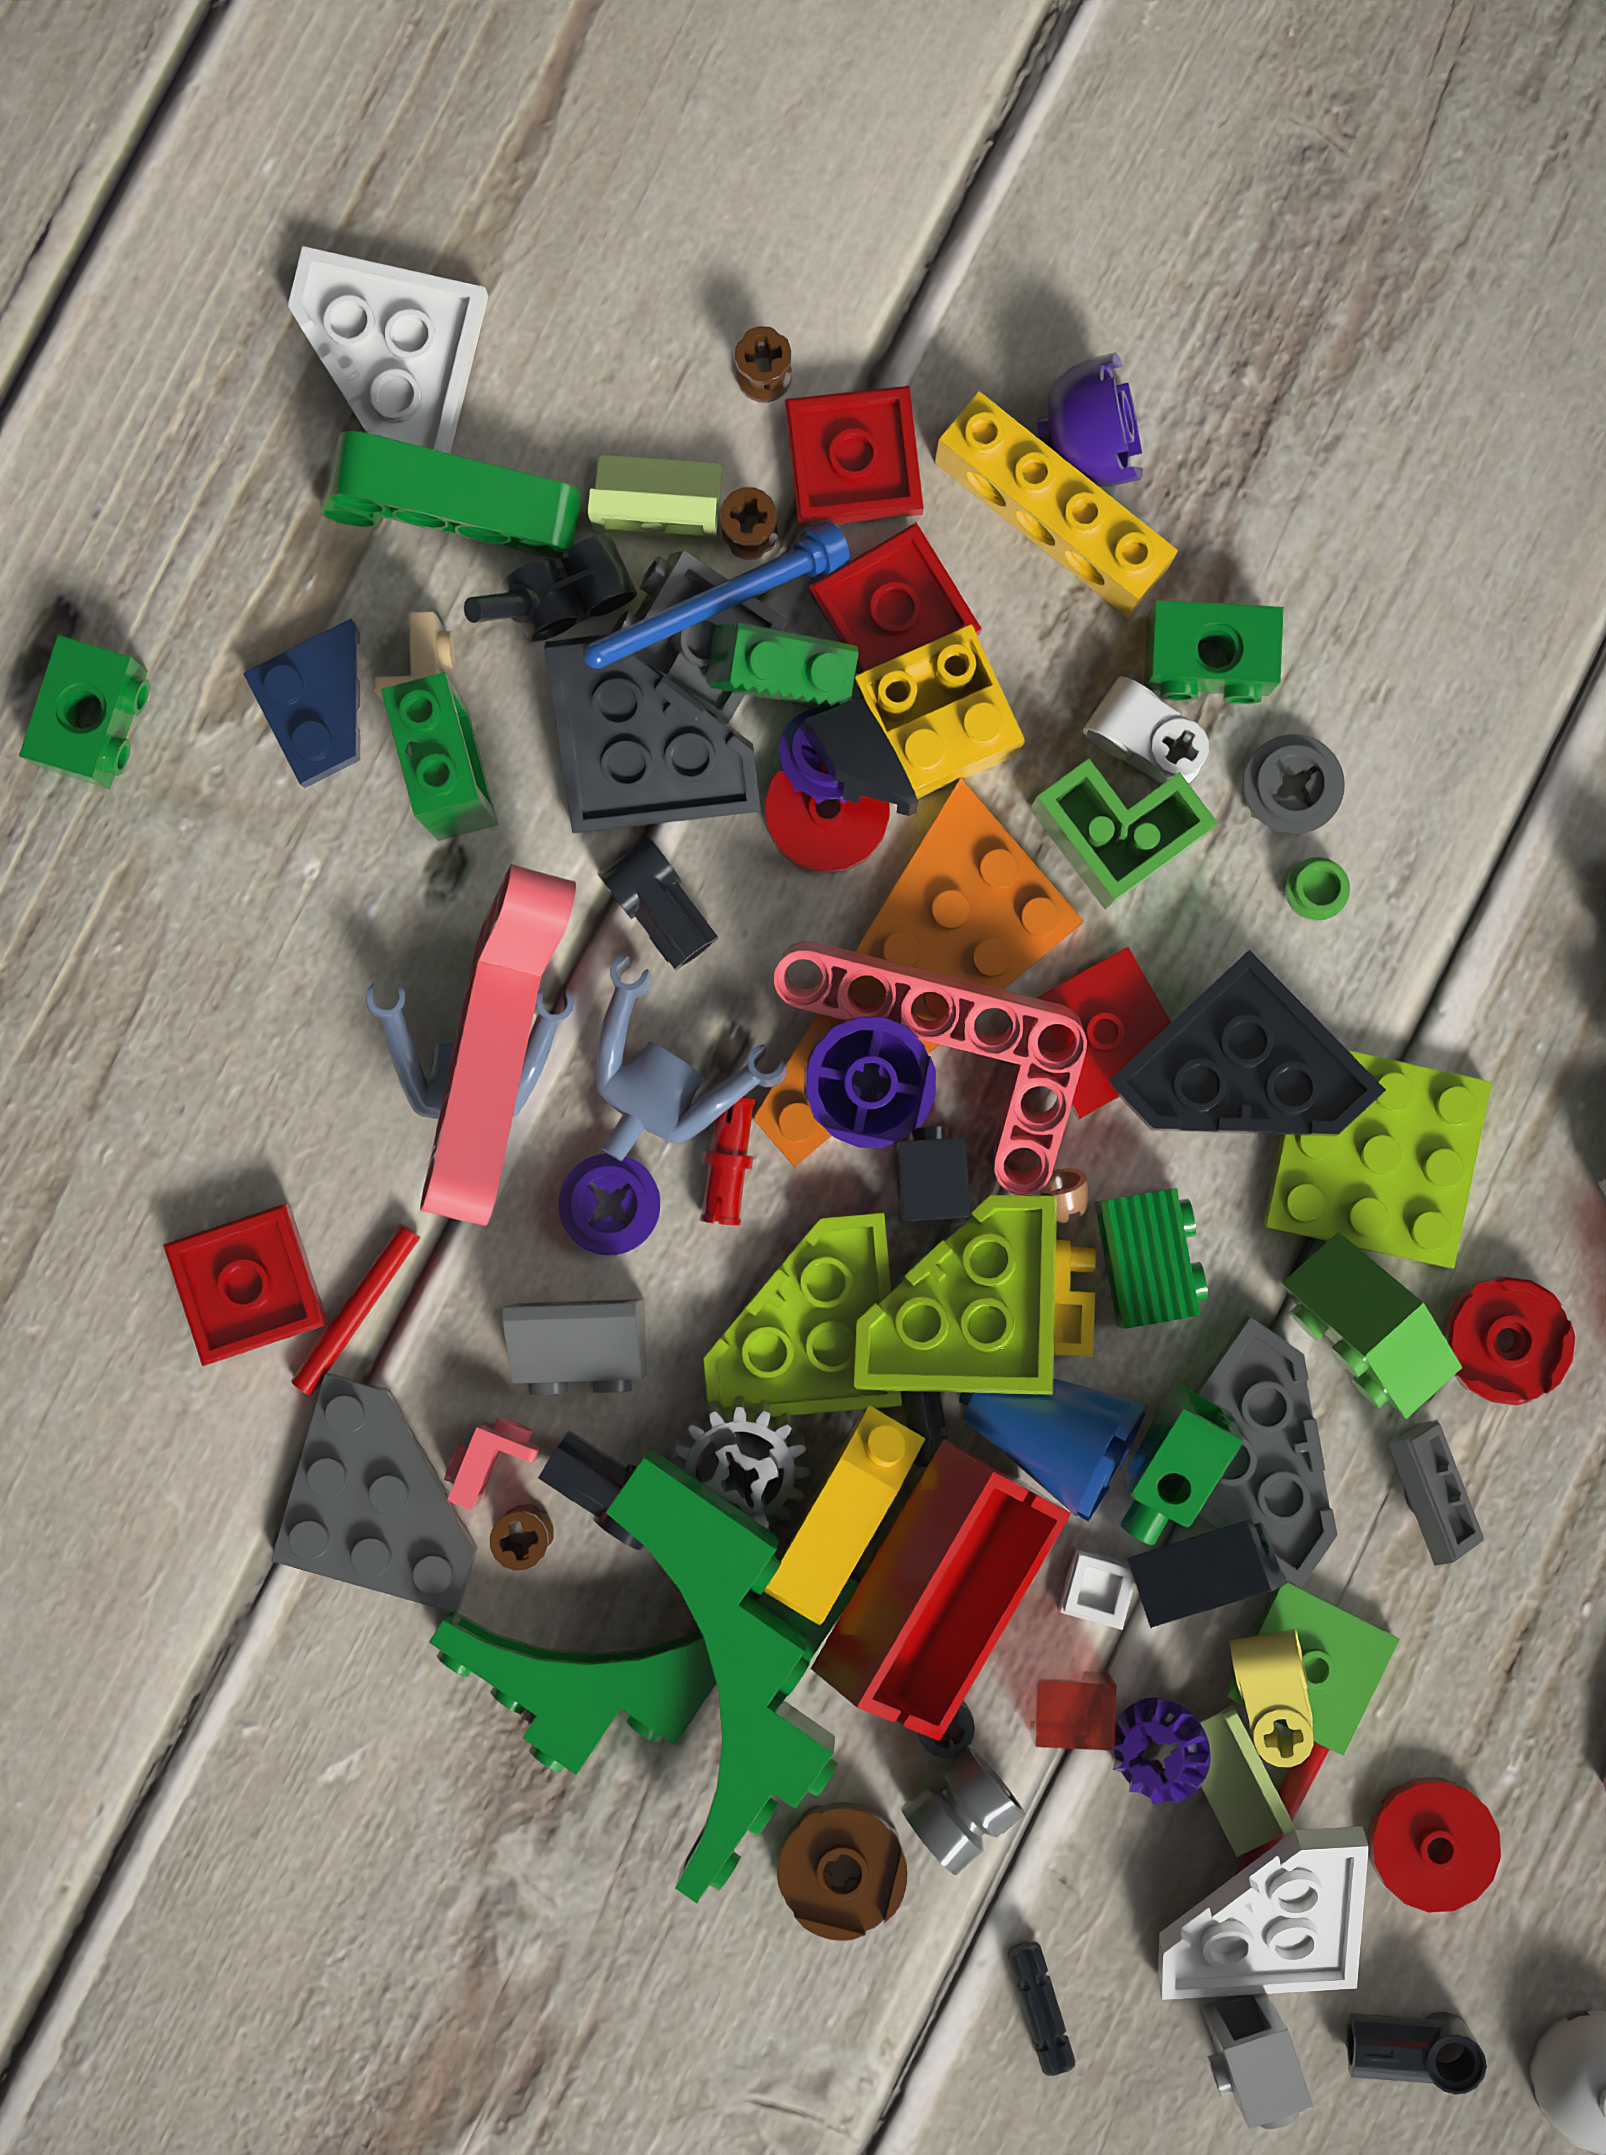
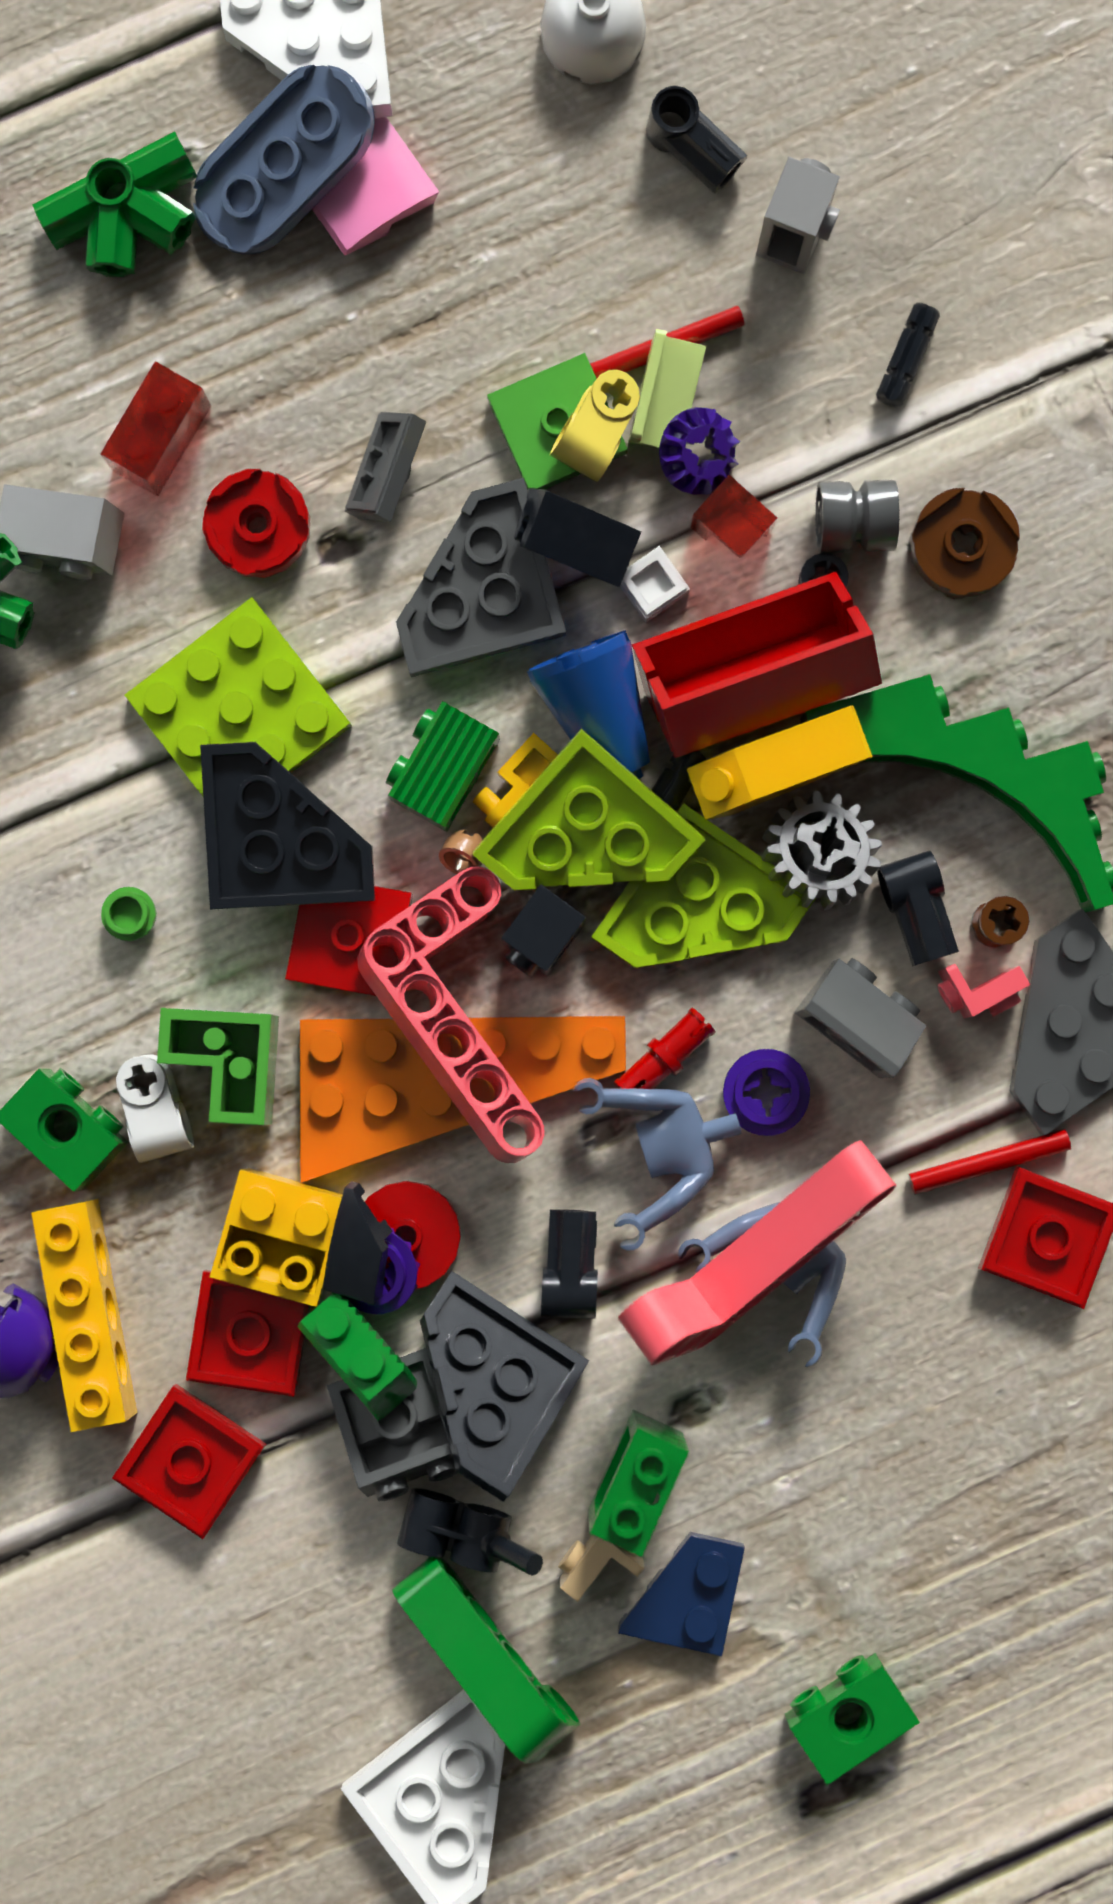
camera: 140 degrees left, 0 degrees up
blue piece [583,522,850,669] -> none
yellowish green panel [588,455,722,540] -> none
green arch [606,1448,838,1904] -> none
reddish brown bush [720,487,778,560] -> none
reddish brown bush [735,326,792,403] -> none
dark purple cylinder [804,1017,936,1148] -> none
green torso [1120,1381,1243,1545] -> none
white plate [1158,1826,1369,2000] -> none
dark grey gear [1241,734,1345,836] -> none
bright green brick [1282,1232,1463,1419] -> none
red plate [1367,1777,1501,1913] -> none

